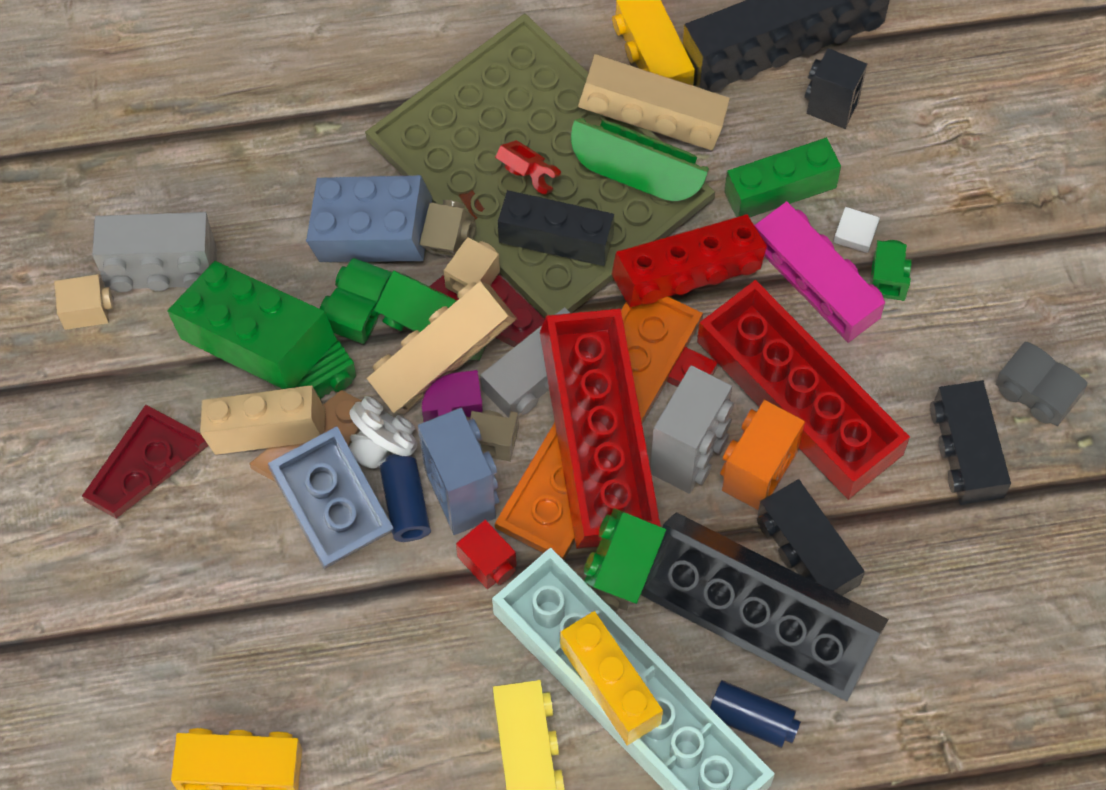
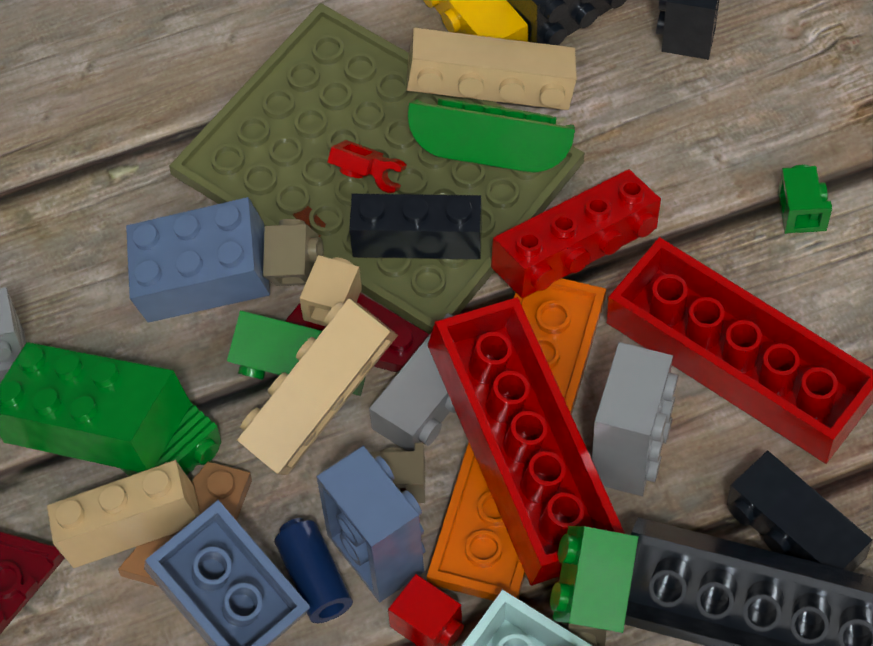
camera: 10 degrees left, 5 degrees down
green brick [320,258,392,344] -> none
white plate [349,396,417,469] -> none
magenta brick [422,370,483,422] -> none
red plate [667,347,718,387] -> none
orange brick [720,400,805,510] -> none
green brick [724,137,841,217] -> none
dark pink brick [754,201,885,343] -> none
white tile [833,207,880,253] -> none

